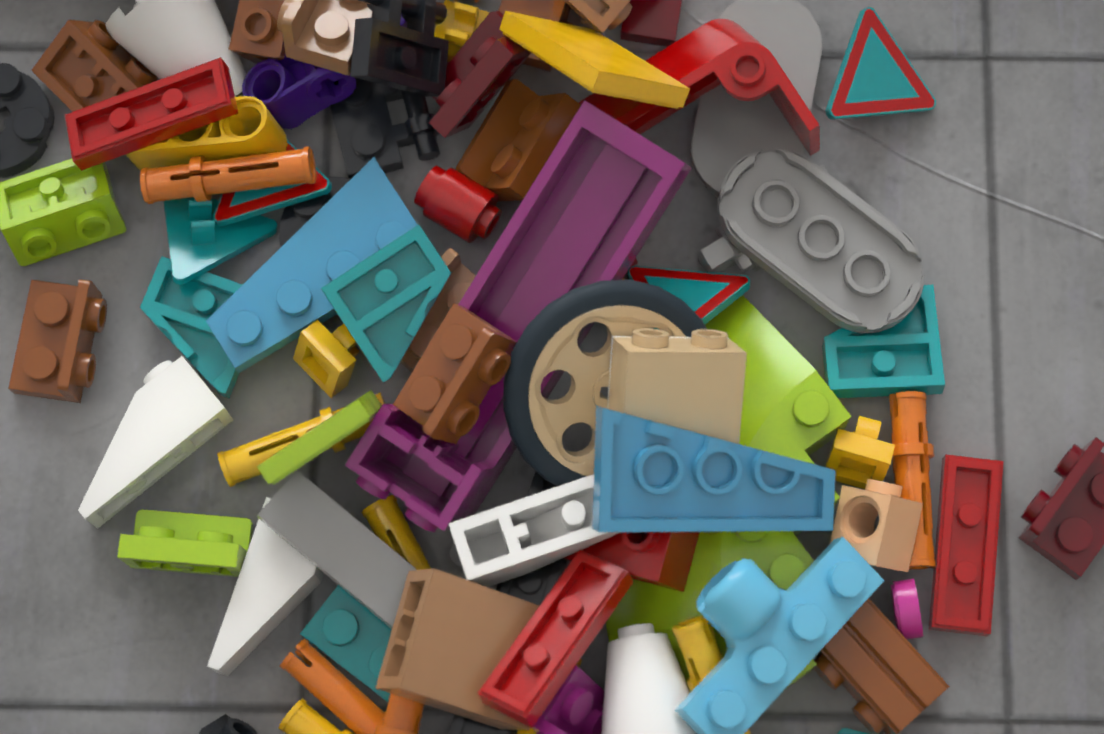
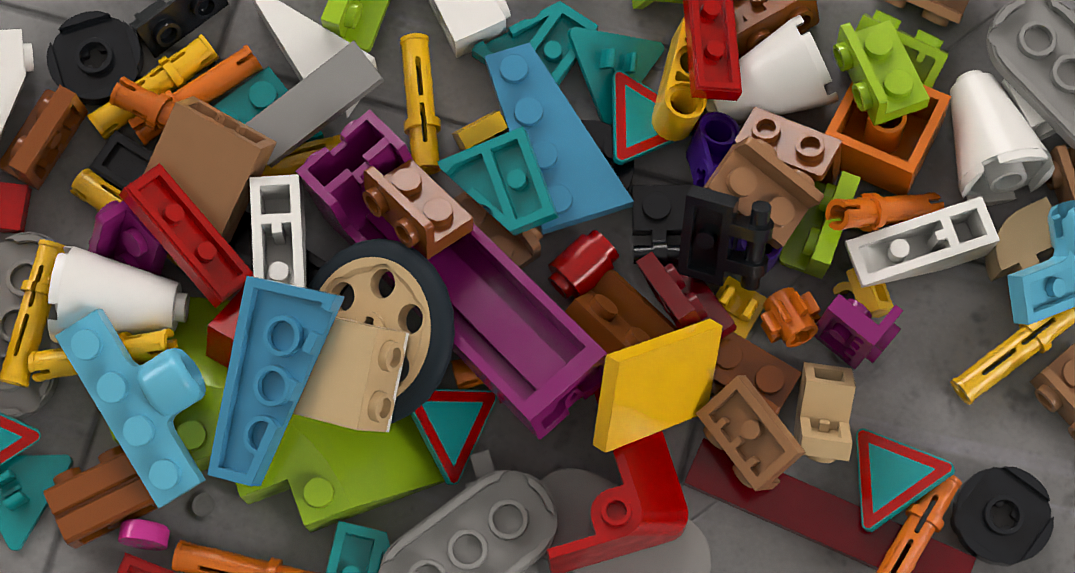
camera: 100 degrees right, 0 degrees up
orange pin [140,146,316,204] -> none
lime tile [257,390,382,485] -> none
yellow tile [825,415,895,489] -> none
light nougat brick [830,479,923,572] -> none

